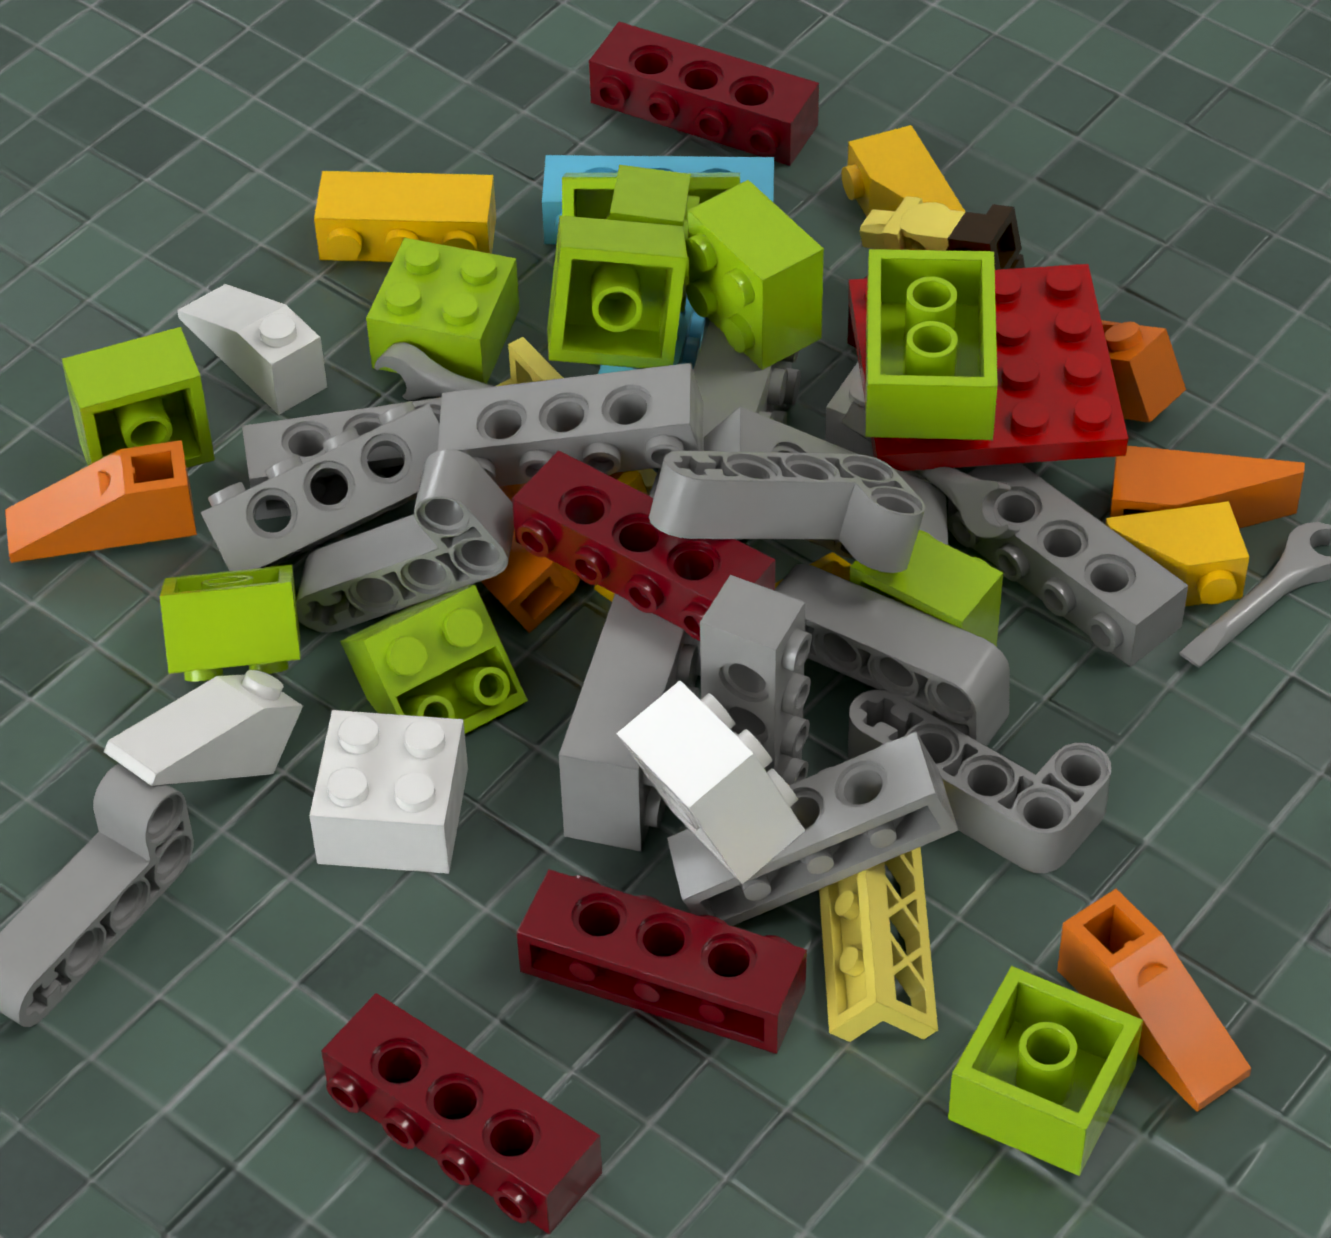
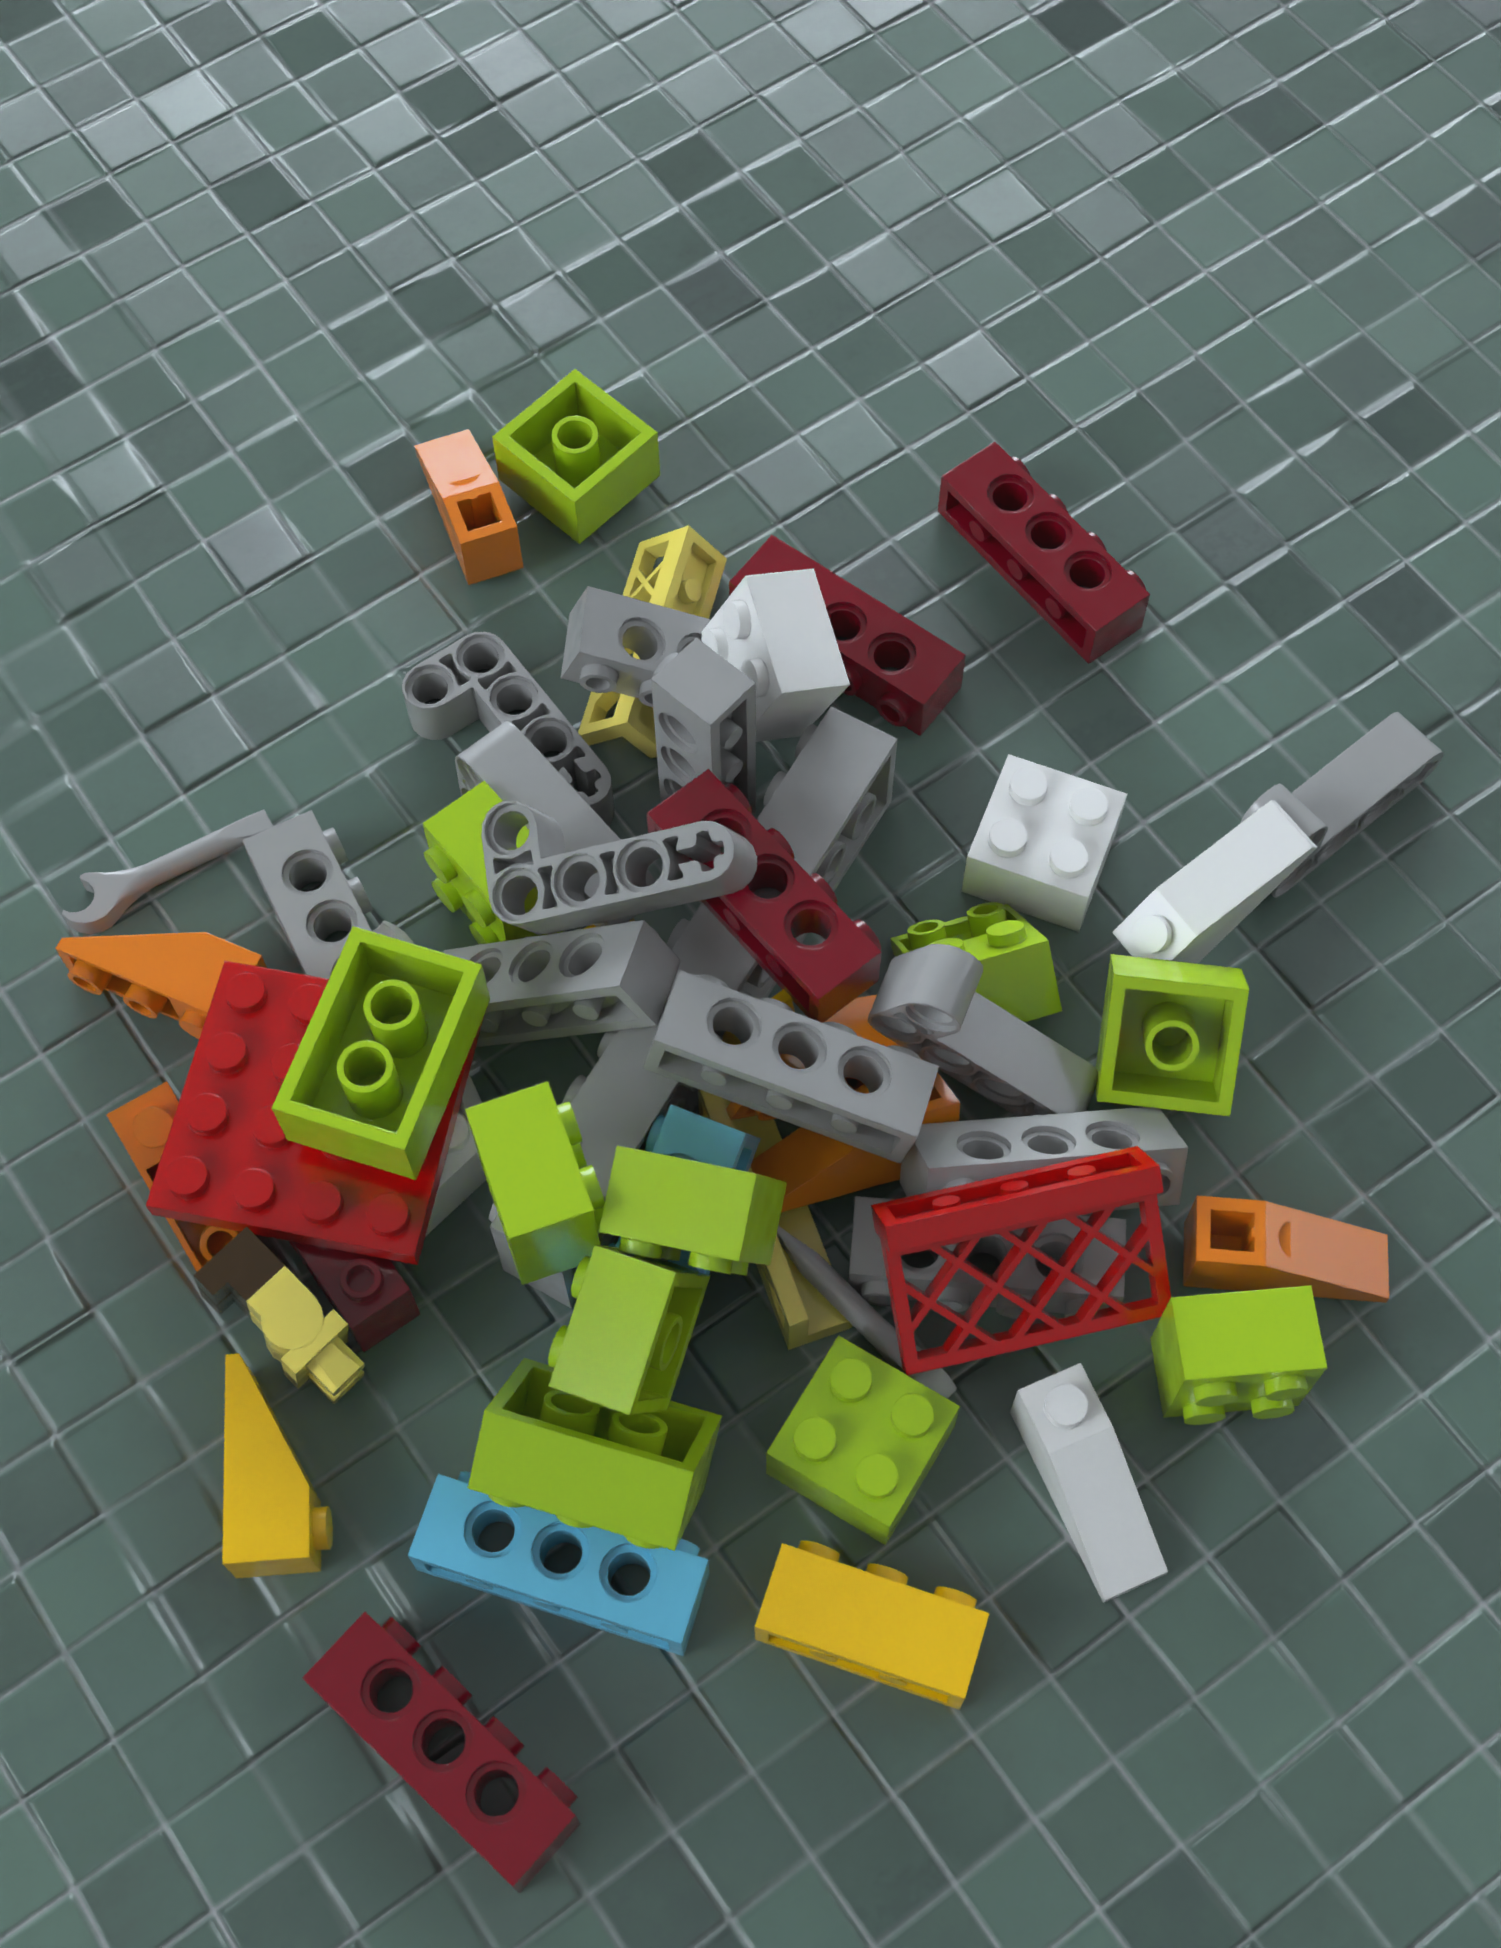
camera: 165 degrees left, 15 degrees up
yellow slope [1105,501,1249,607] -> none
none -> red fence [871,1146,1171,1375]

